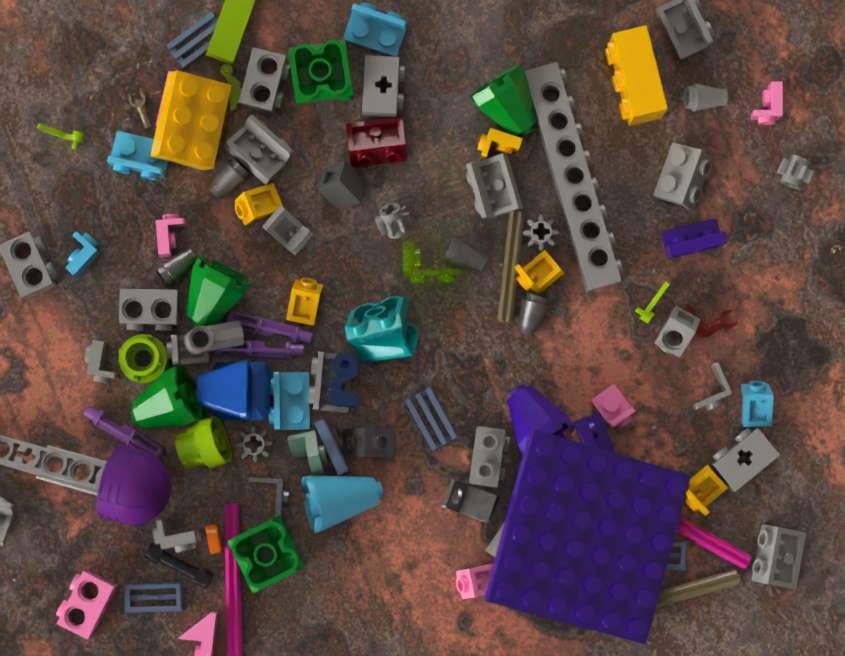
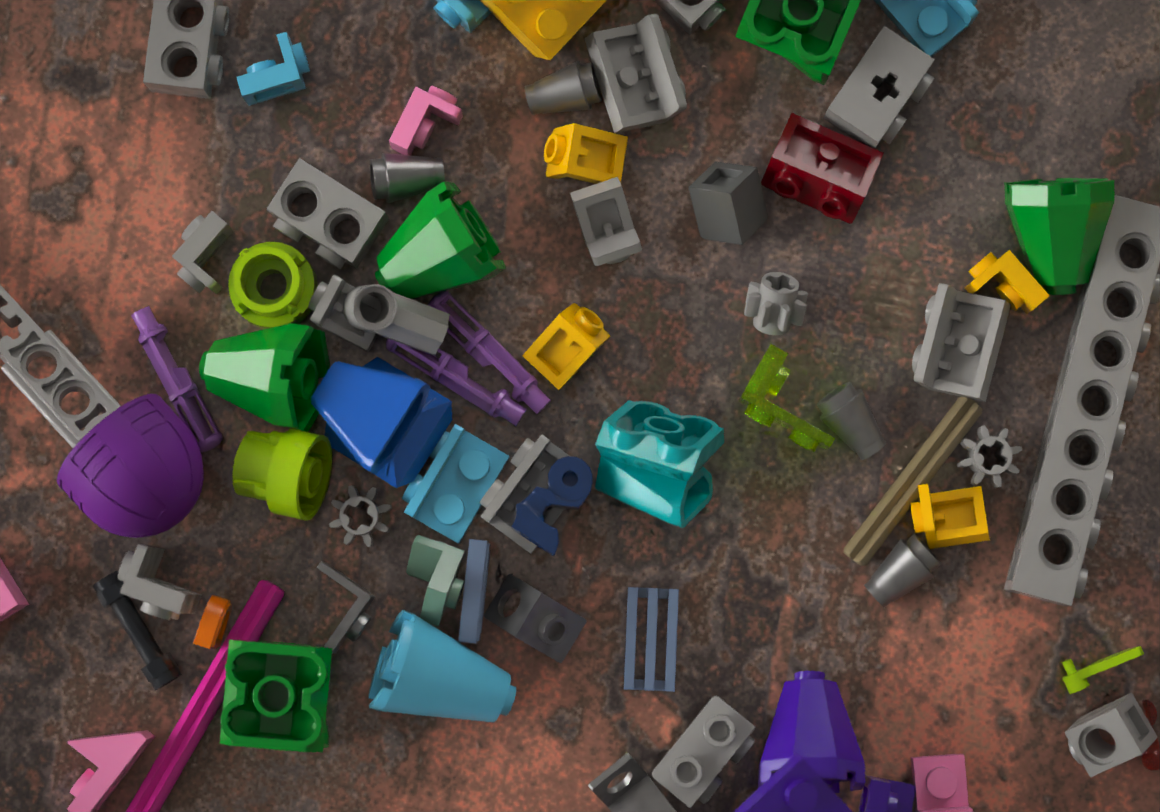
camera: 35 degrees right, 0 degrees up
sand blue tile [124,582,184,613] -> none

